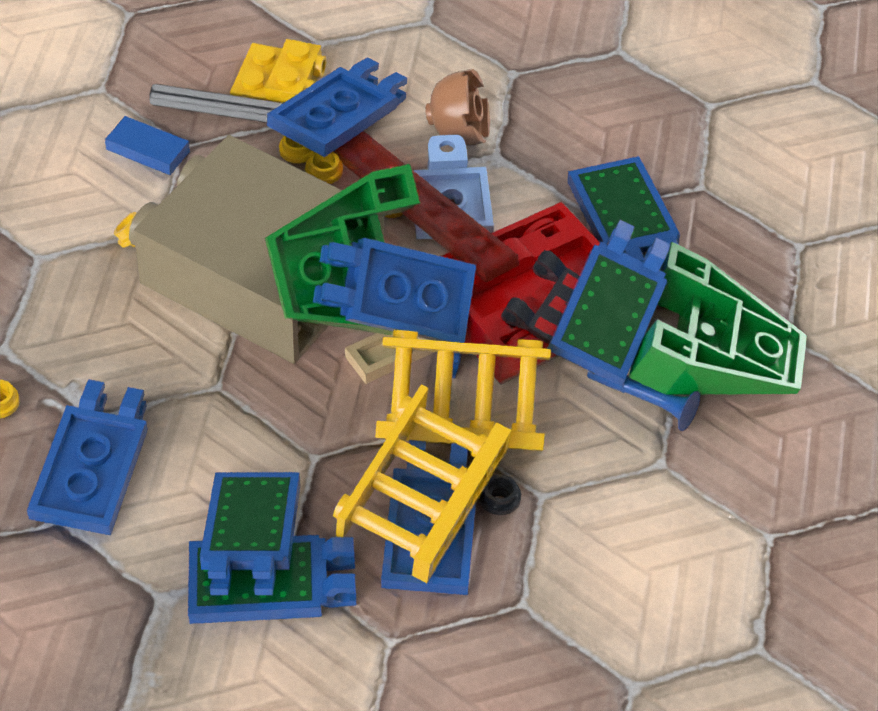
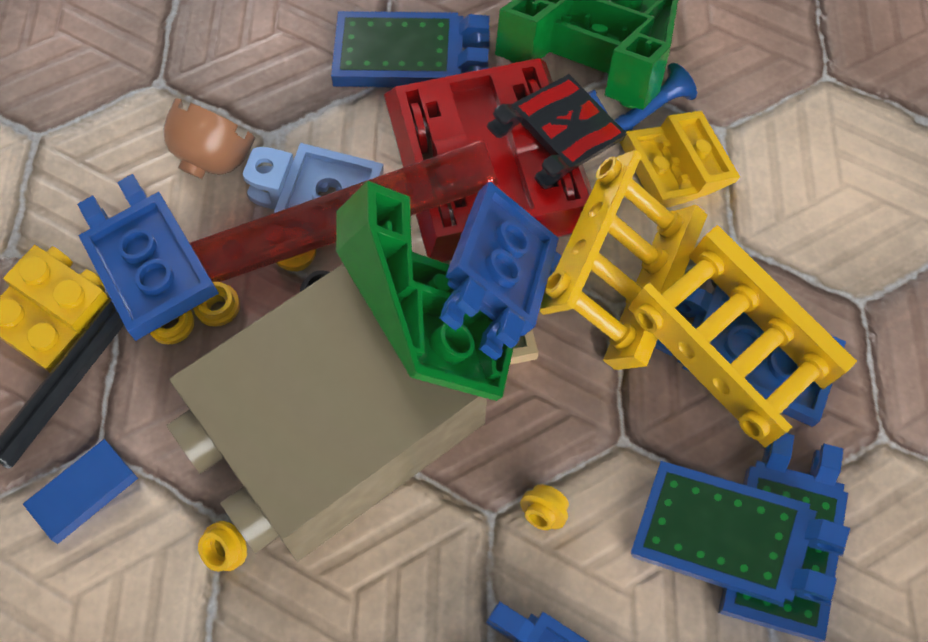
camera: 70 degrees left, 15 degrees up
tile [547,220,671,386] -> none
none -> yellow plate [520,484,569,530]
none -> yellow slope [619,110,740,208]

